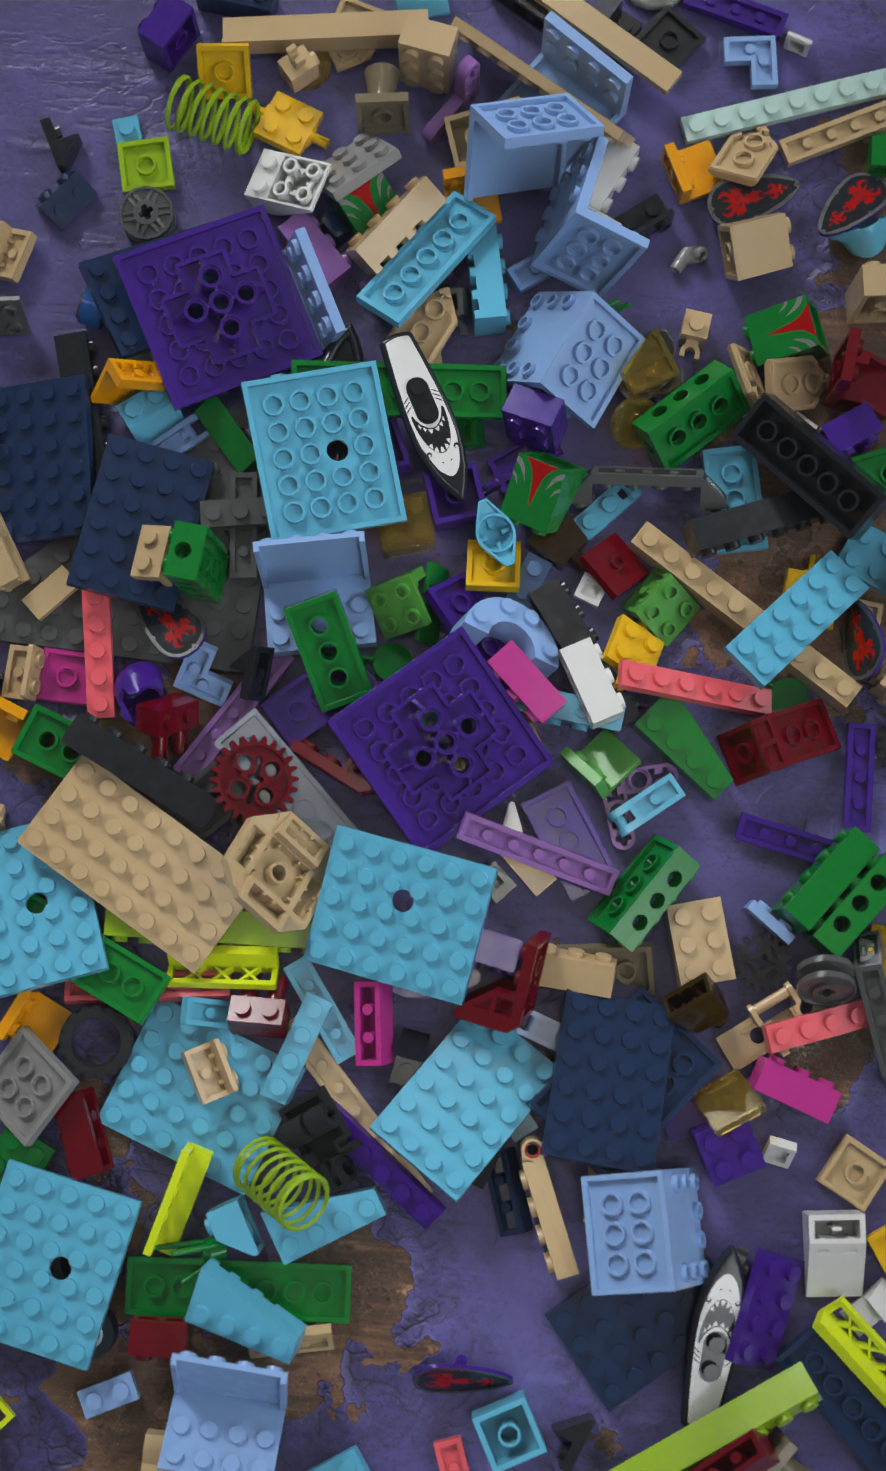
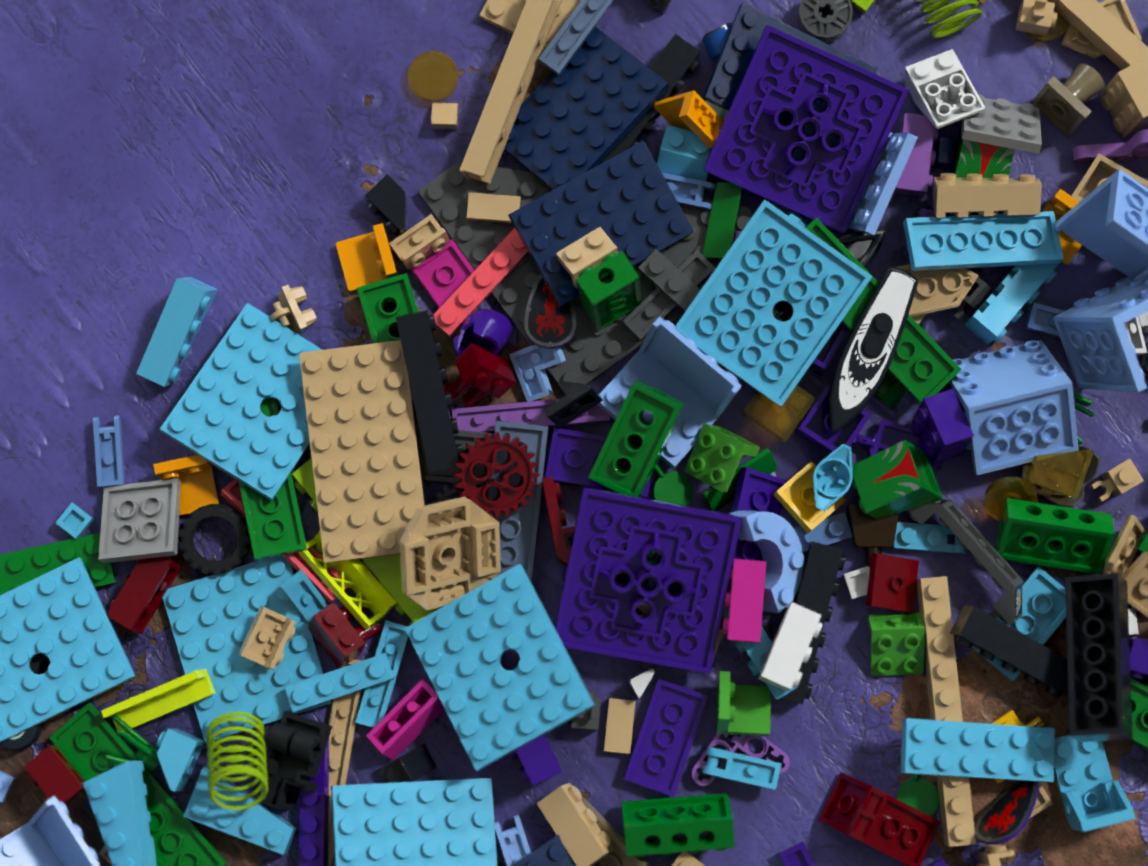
camera: 45 degrees right, 0 degrees up
yellow plate [252,90,330,157] -> none
dark red bracket [453,930,551,1034] -> none
medium lavender plate [456,811,619,896] -> none
yellow plate [601,614,665,691] -> none
coral plate [617,659,772,717] -> none
green wedge [632,697,733,802] -> none

